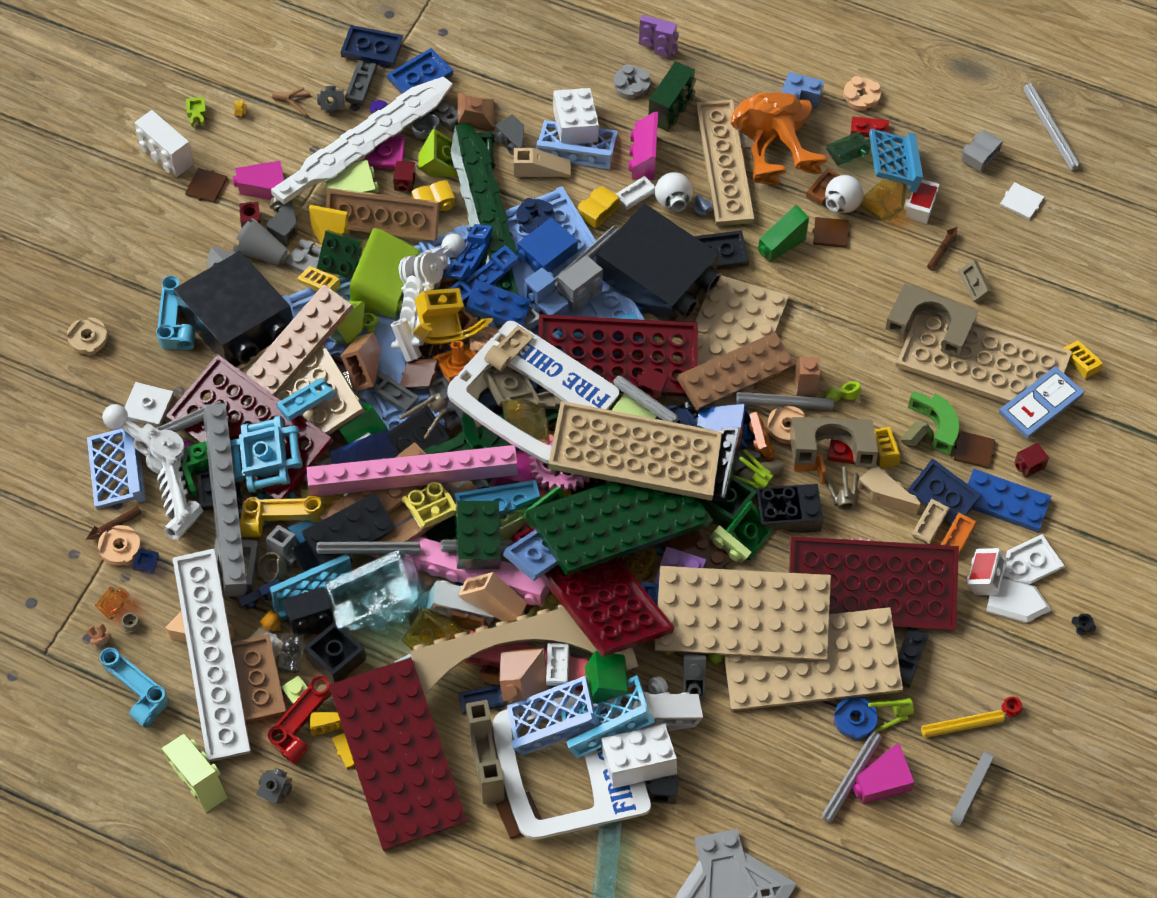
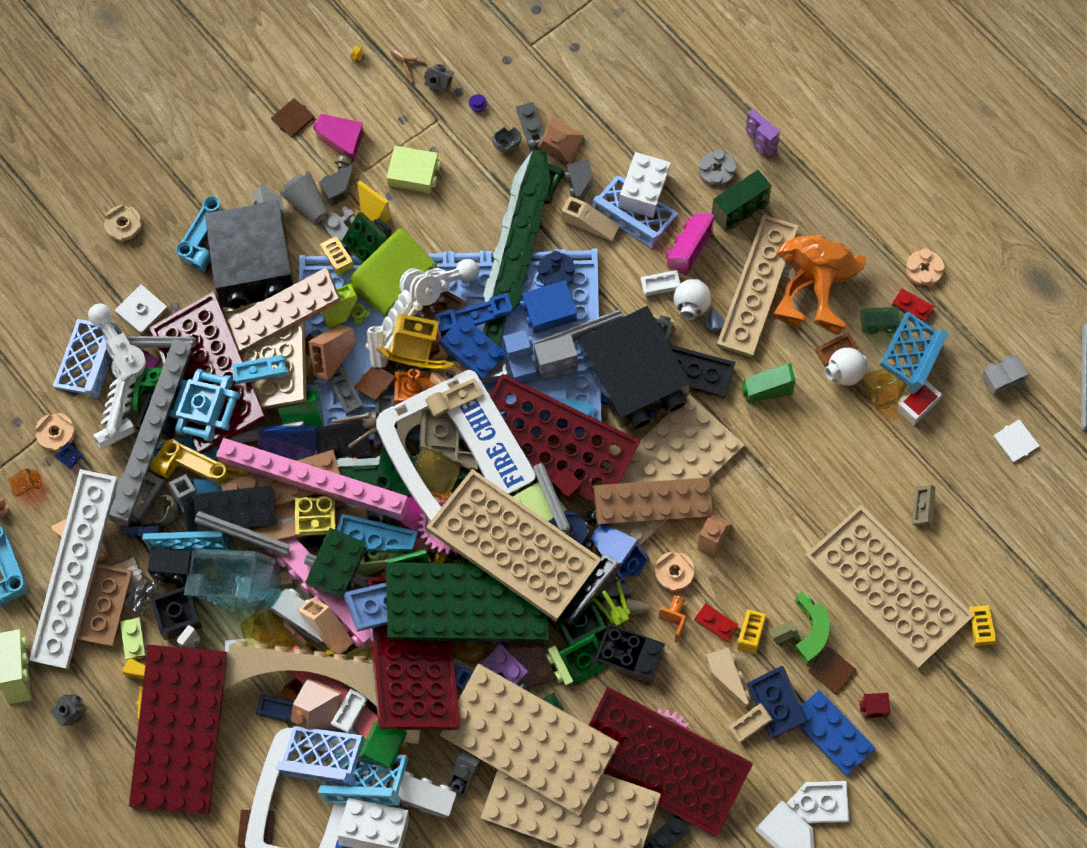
camera: 30 degrees right, 10 degrees up
reddish brown piece [86,506,142,540] -> none
dark tan plate [120,612,141,633] -> none
white brick [134,110,194,178] -> none
lime plate [186,97,206,128] -> none
dark red brick [239,202,261,228] -> none
light orange plate [259,610,281,631] -> none
red piece [267,675,332,765] -> none
white plate [271,77,453,204] -> none
medium nougat plate [326,188,440,241] -> none
dark blue plate [340,25,404,67] -> none
dark grey plate [345,60,377,105] -> none
dark pink plate [365,136,406,170] -> none
blue plate [387,48,454,94] -> none
dark red brick [393,161,416,192] -> none
yellow brick [412,180,456,211] -> none
lime slope [418,129,458,177] -> none
blue slope [444,224,493,280] -> none
dark tan arch [466,700,505,805] -> none
yellow brick [578,186,620,228] -> none
white plate [648,676,668,694] -> none
light grey axle [736,392,834,410] -> none
orange plate [749,411,774,462] -> none
medium blue brick [781,72,824,109] -> none
dark tan arch [789,417,878,467] -> none
reddish brown piece [812,217,850,248] -> none
lime plate [825,381,862,403] -> none
dark tan plant [825,466,858,510] -> none
dark tan arch [885,283,978,358] -> none
reddish brown piece [927,227,957,270] -> none
orange plate [941,512,977,556] -> none
white brick [967,548,1007,595] -> none
tile [998,366,1084,439] -> none
none -> white plate [177,625,201,649]

